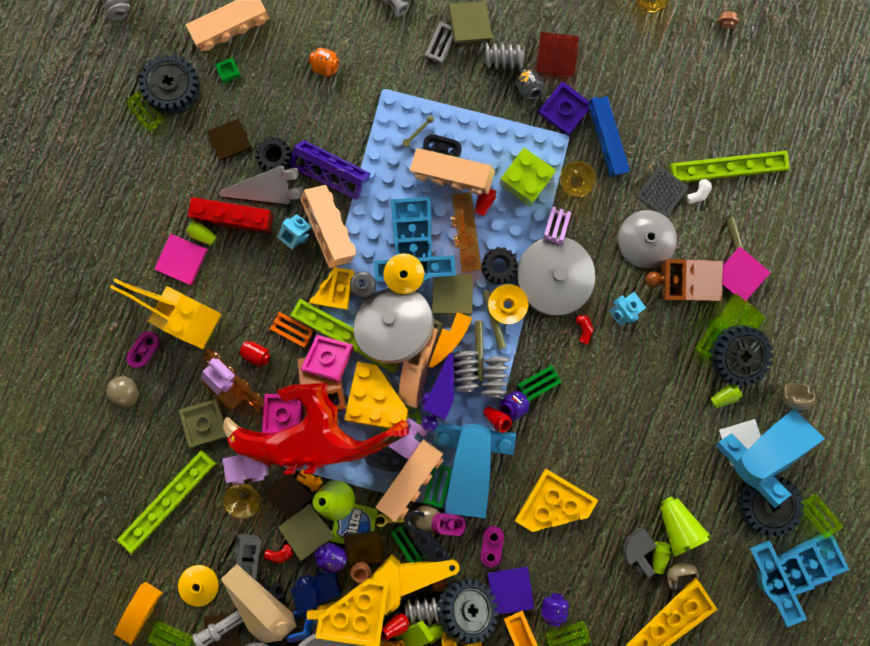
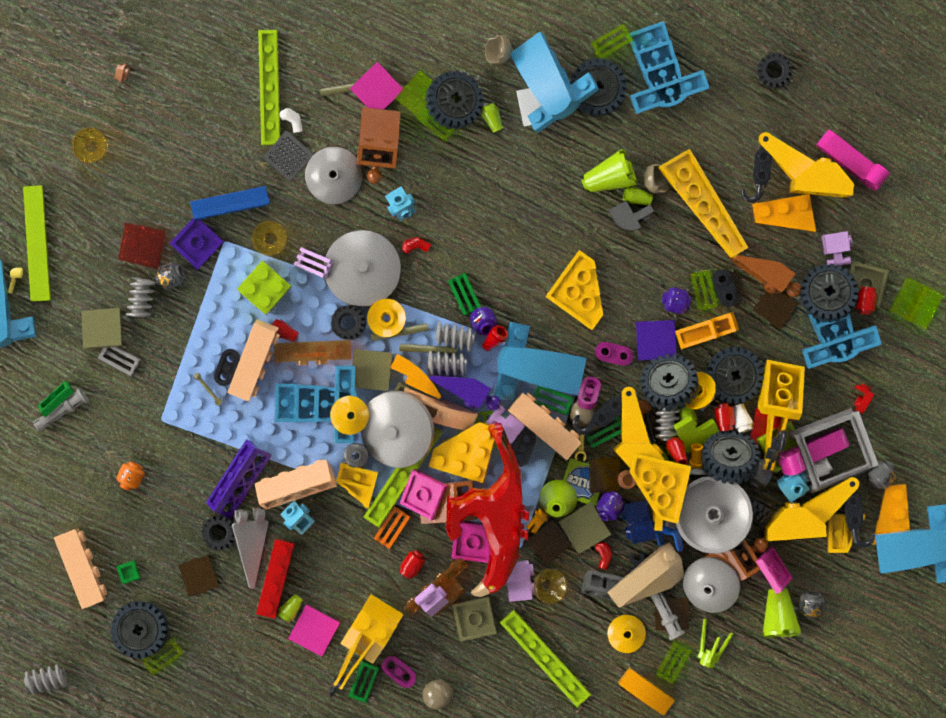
camera: 90 degrees left, 5 degrees up
none -> green tile [348,660,380,703]

